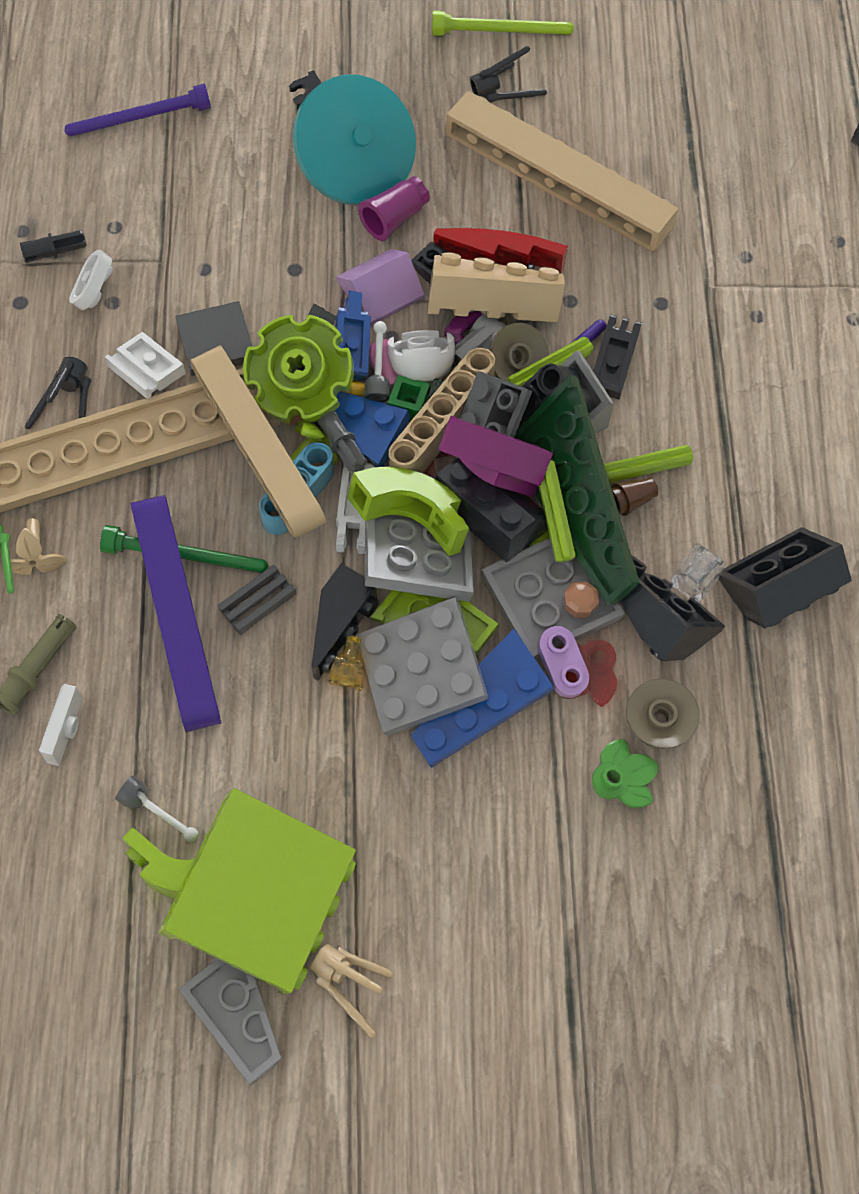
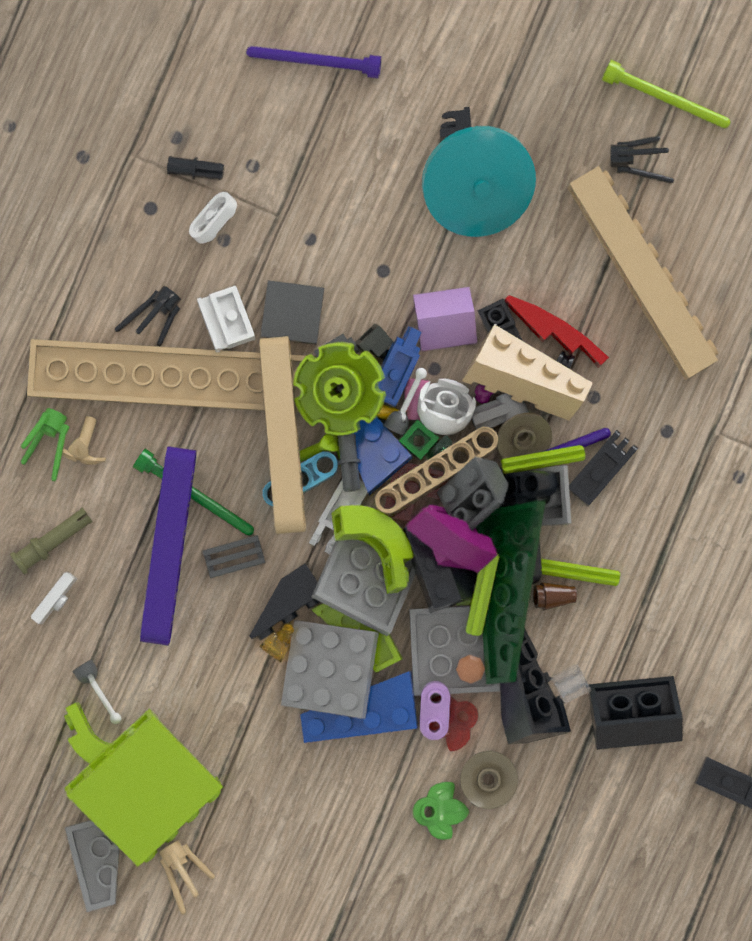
camera: 25 degrees right, 20 degrees up
magenta plant [358,176,430,241] -> none

